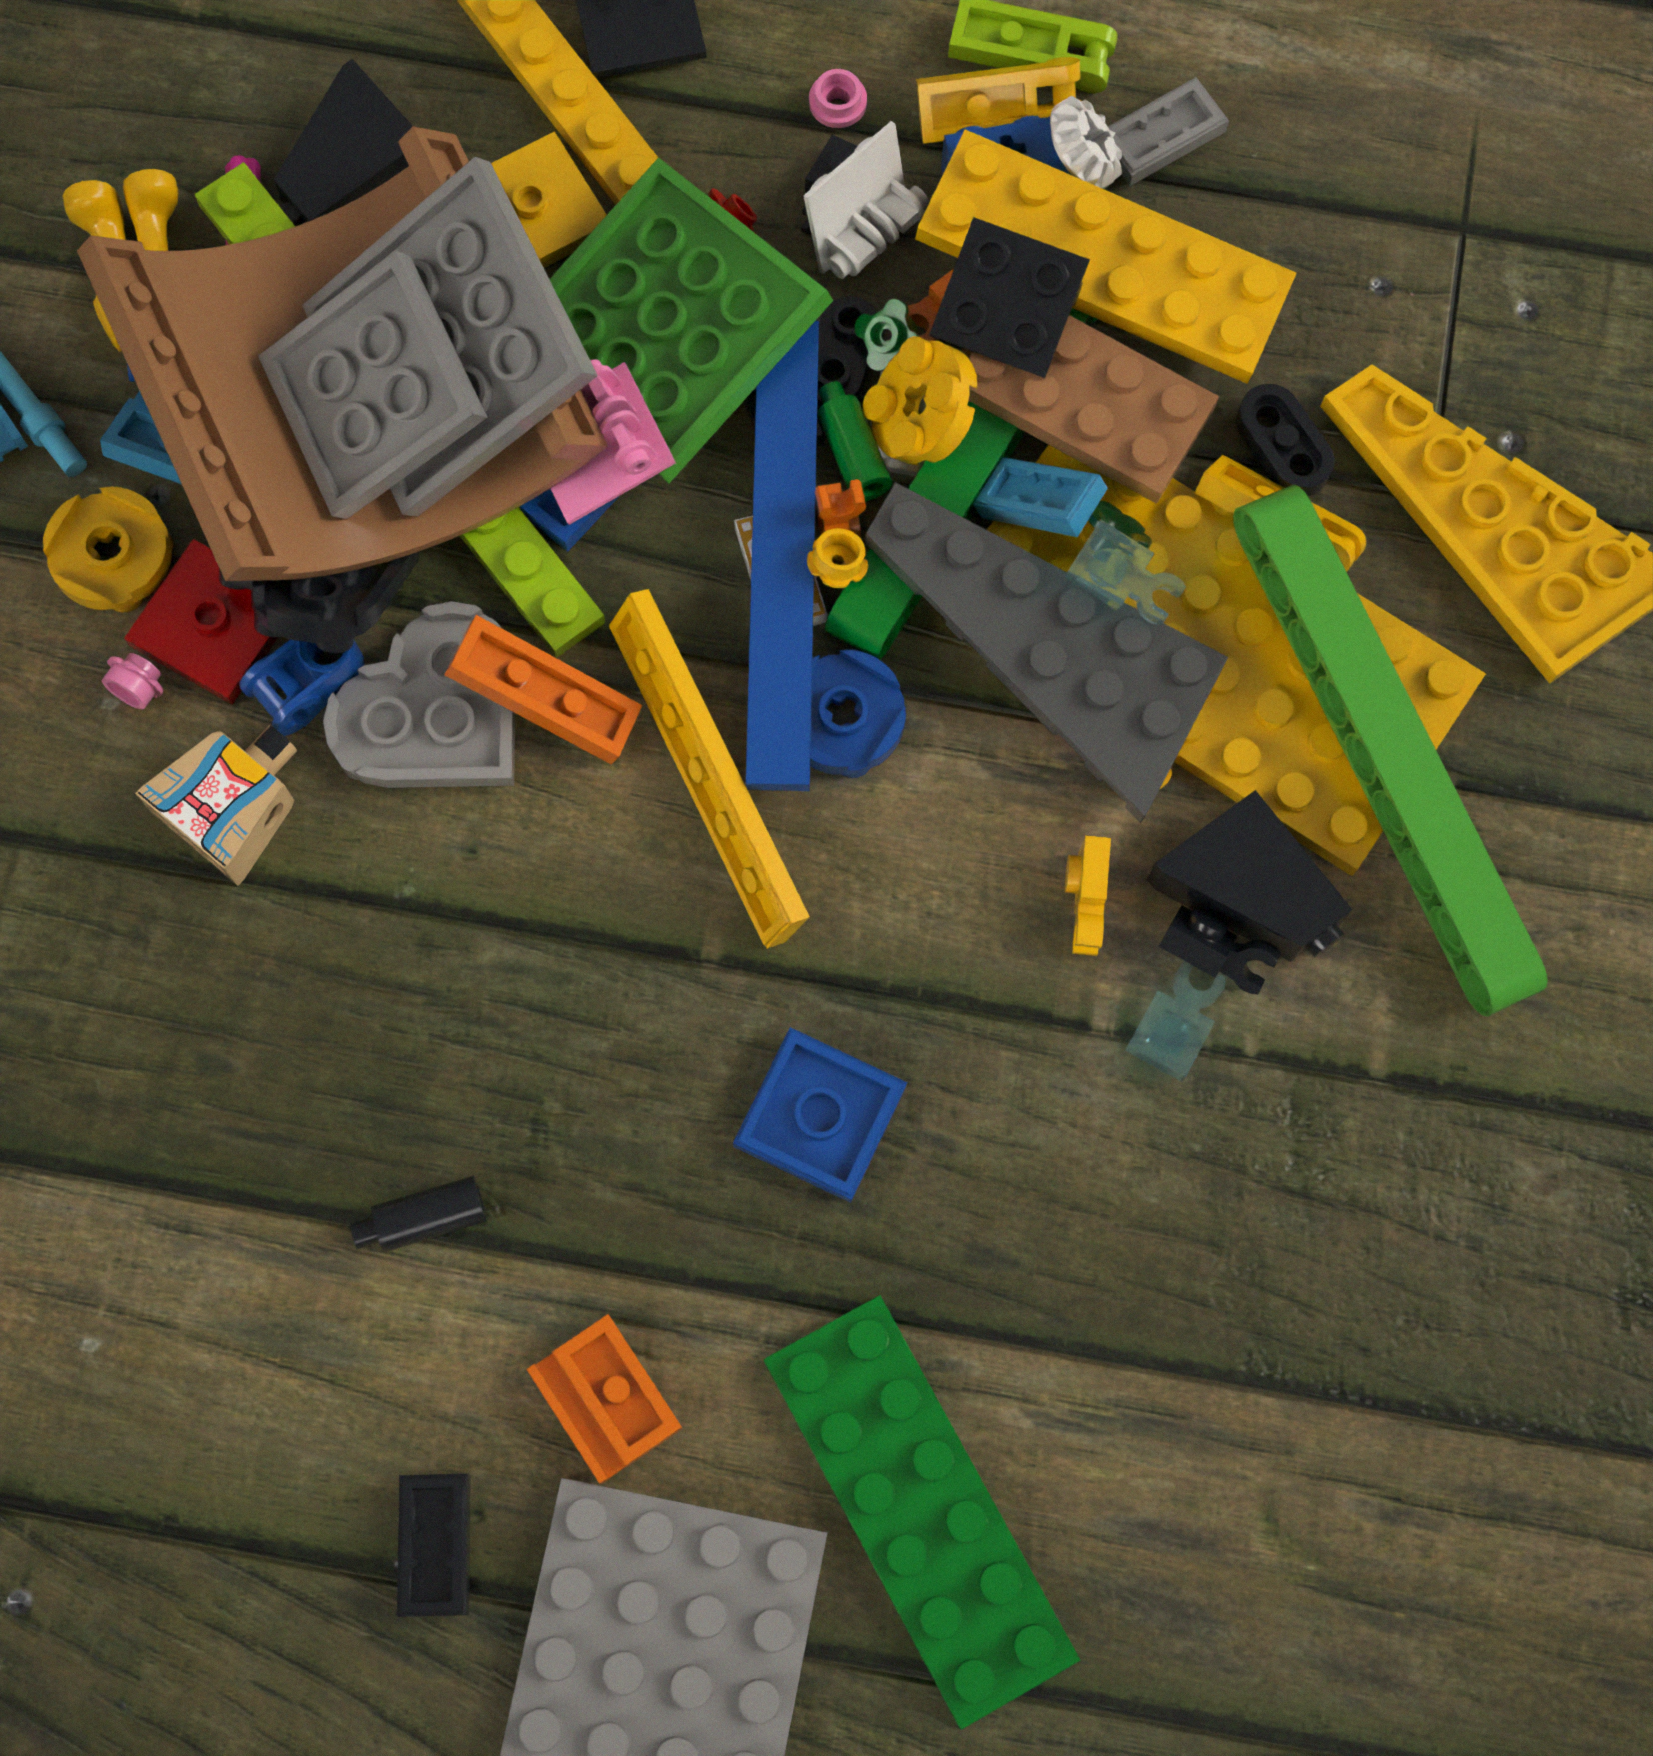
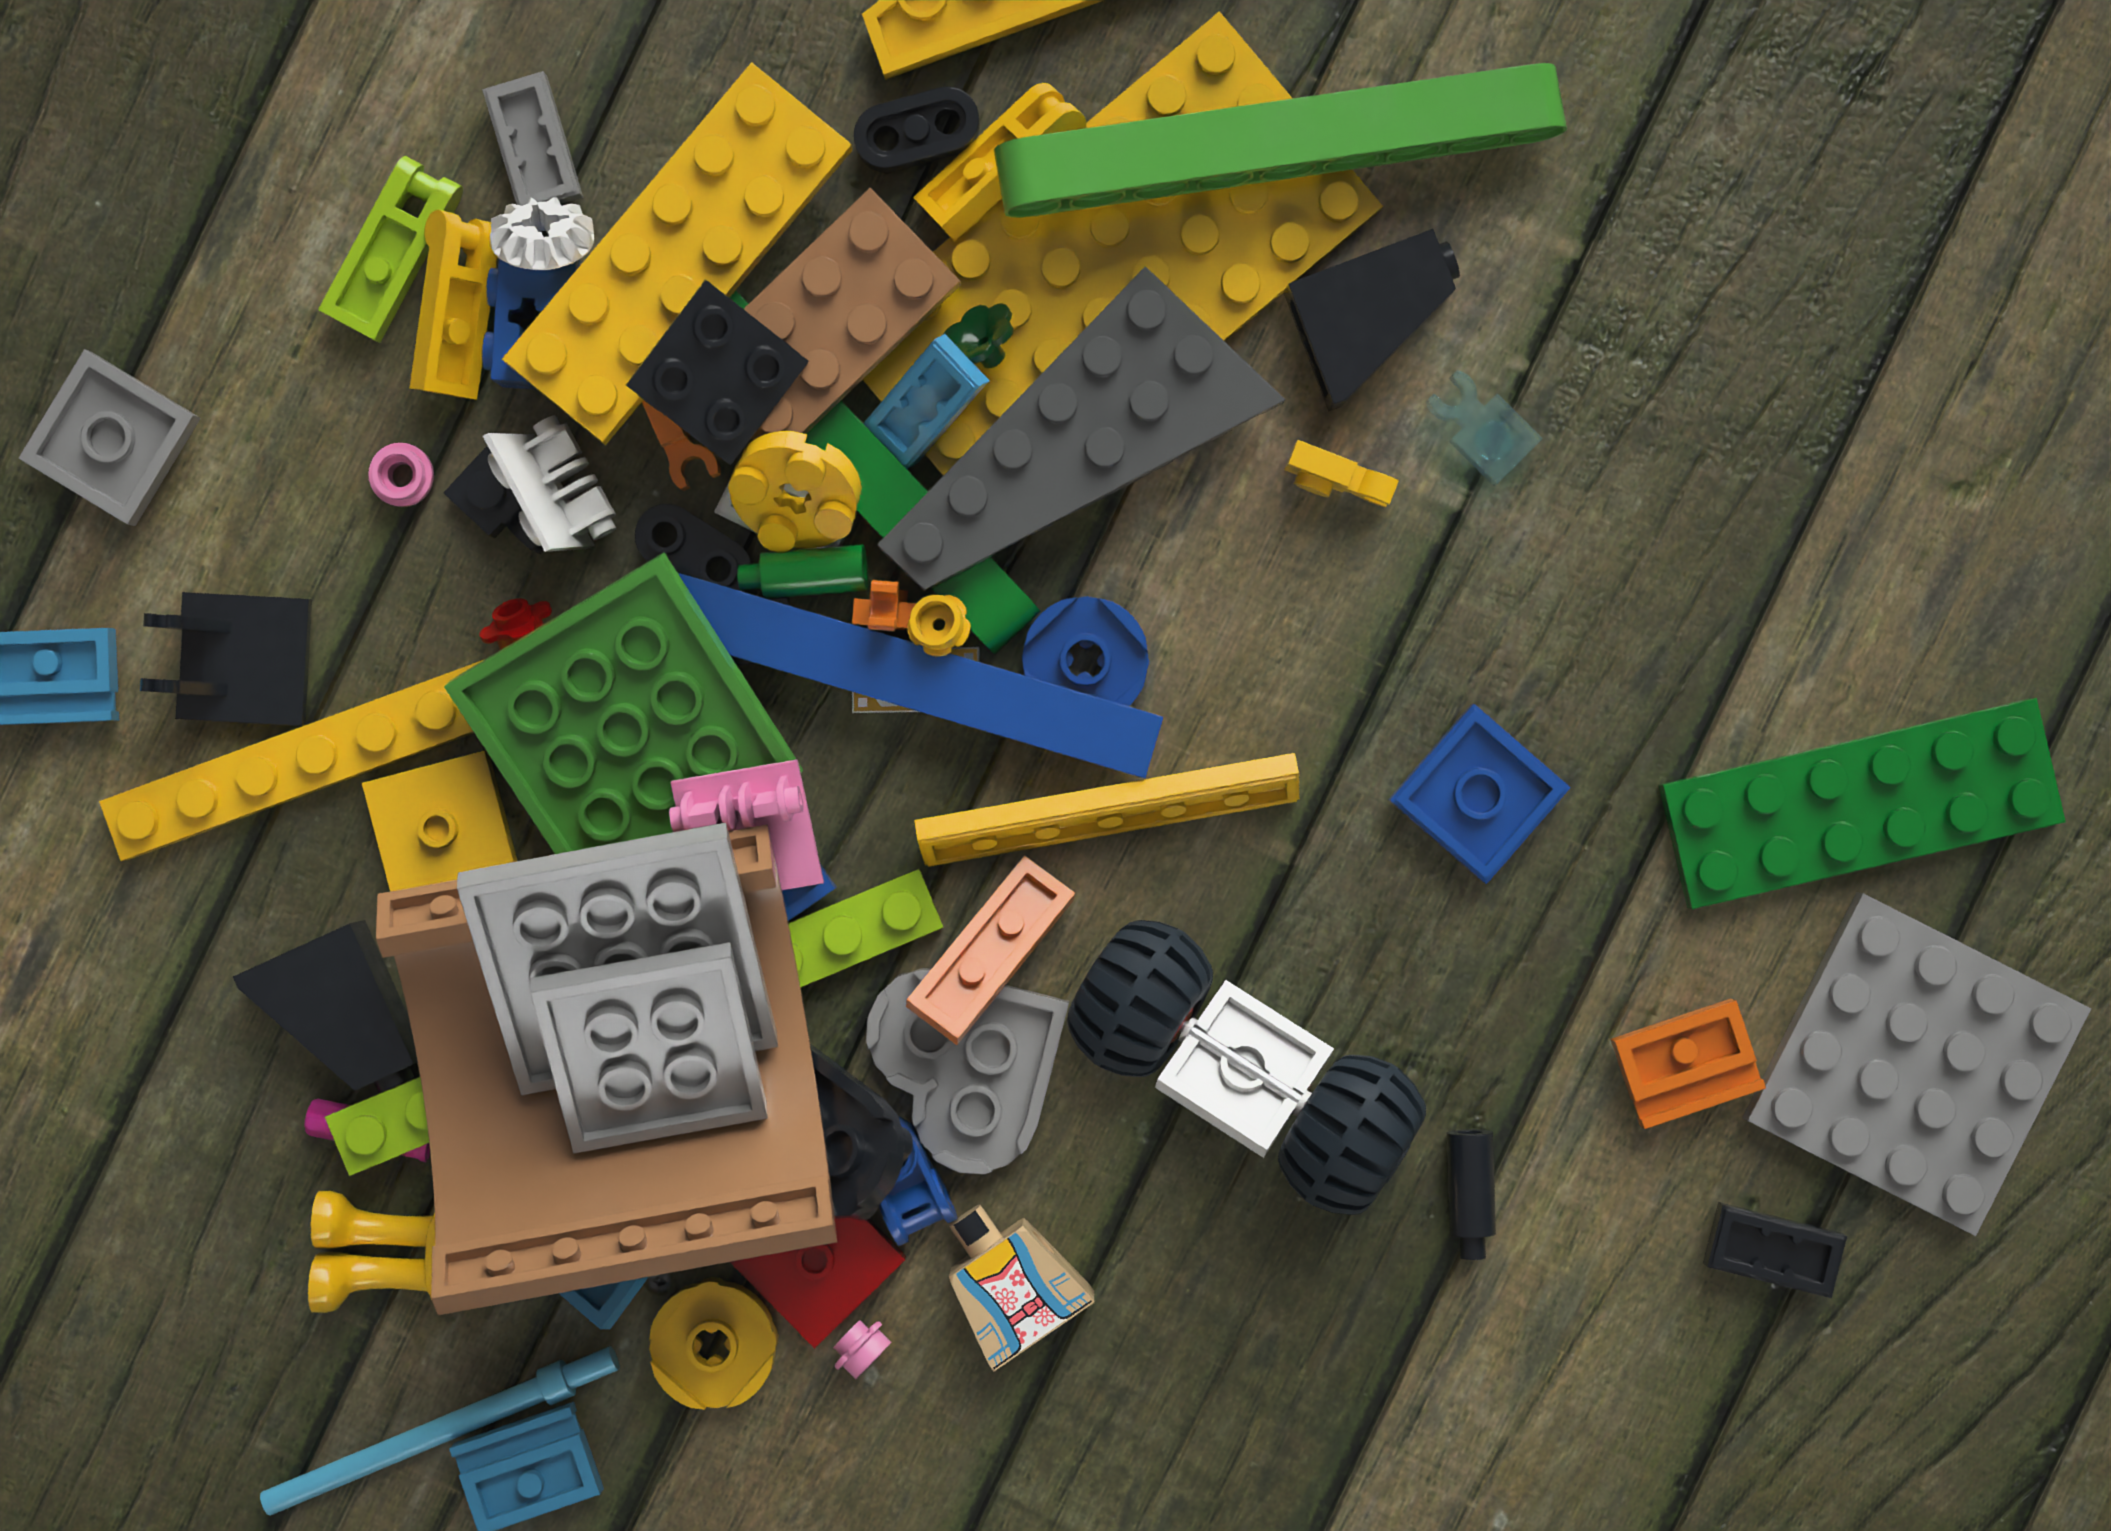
camera: 70 degrees left, 15 degrees up
green plate [855,299,920,371] -> none
clear light blue plate [1064,519,1186,625] -> none
black plate [1159,905,1281,995] -> none
none -> black plate [1067,920,1426,1215]

